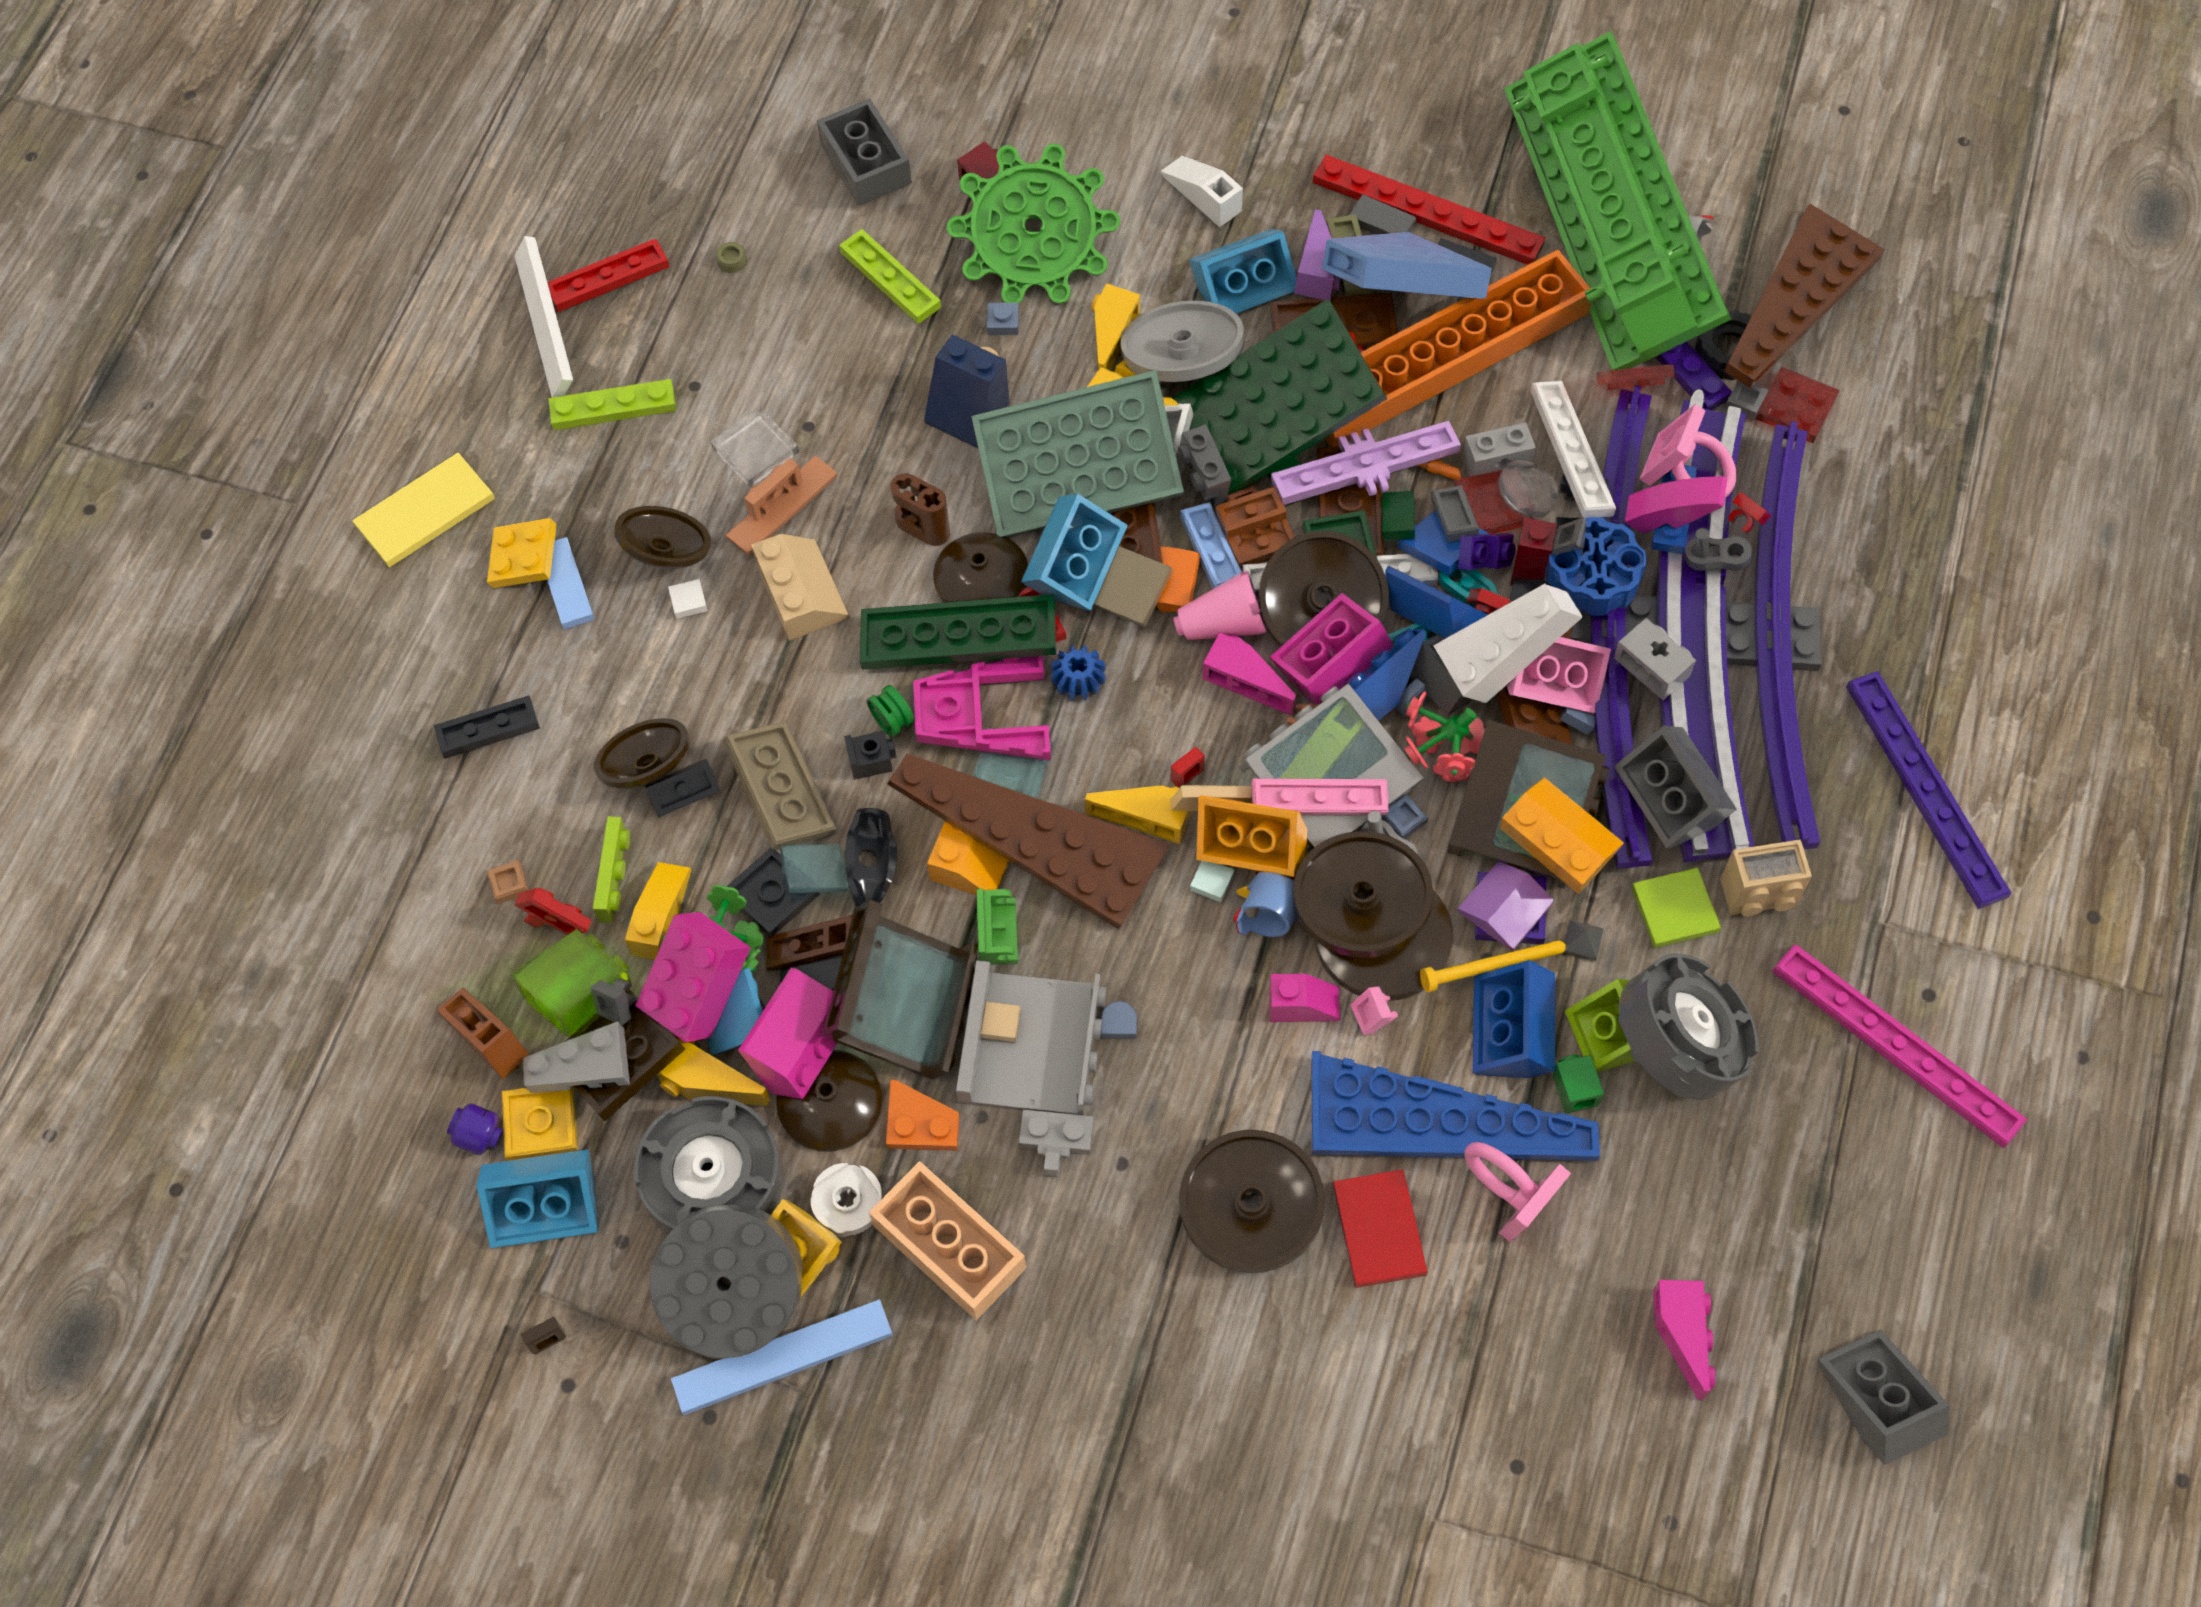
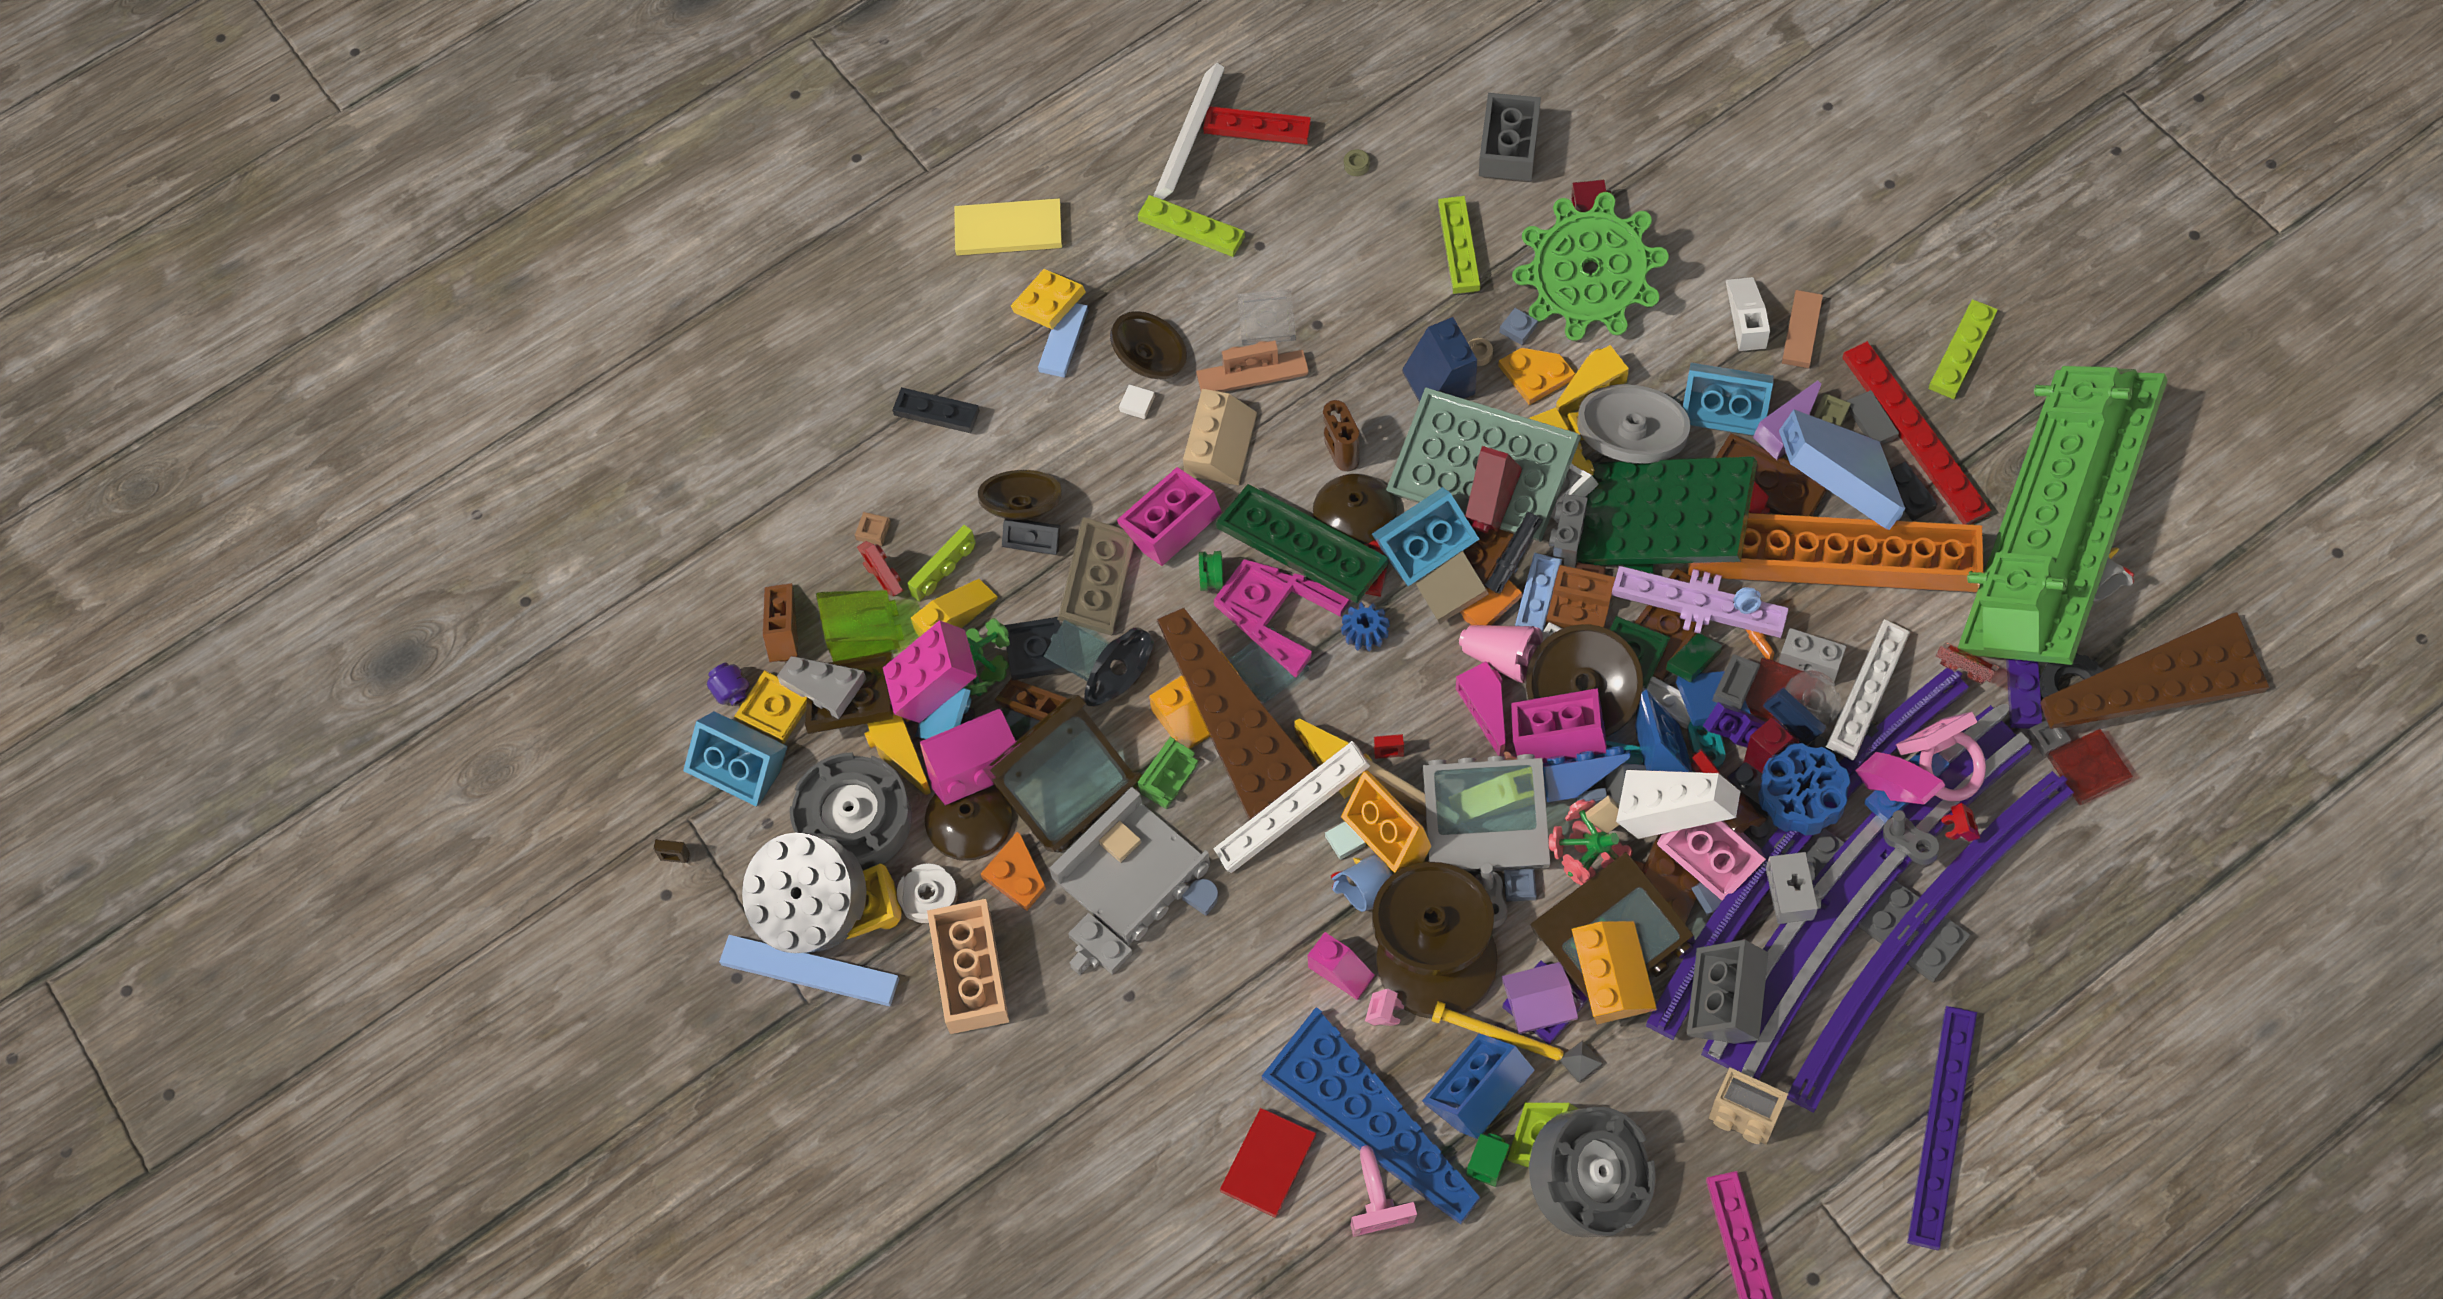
camera: 40 degrees right, 0 degrees up
dark grey tile [590,978,635,1026] -> none
black brick [844,731,897,780] -> none
dark brown dish [1179,1130,1324,1273] -> none
bright pink tile [1251,779,1389,815] -> none
dark grey slope [1552,518,1586,555] -> none
lime tile [1631,868,1721,948] -> none
none -> dark pink slope [1117,467,1222,566]
none -> white tile [1213,741,1370,873]
none -> dark red slope [1465,446,1522,533]
none -> black pin [1484,511,1543,595]
none -> light orange plate [1498,348,1575,405]
none -> tan tile [1585,795,1620,834]
none -> light blue plate [1733,587,1761,614]
none -> dark blue tile [1763,687,1826,745]
none -> nougat tile [1782,290,1823,368]
none -> lime plate [1928,299,1998,399]

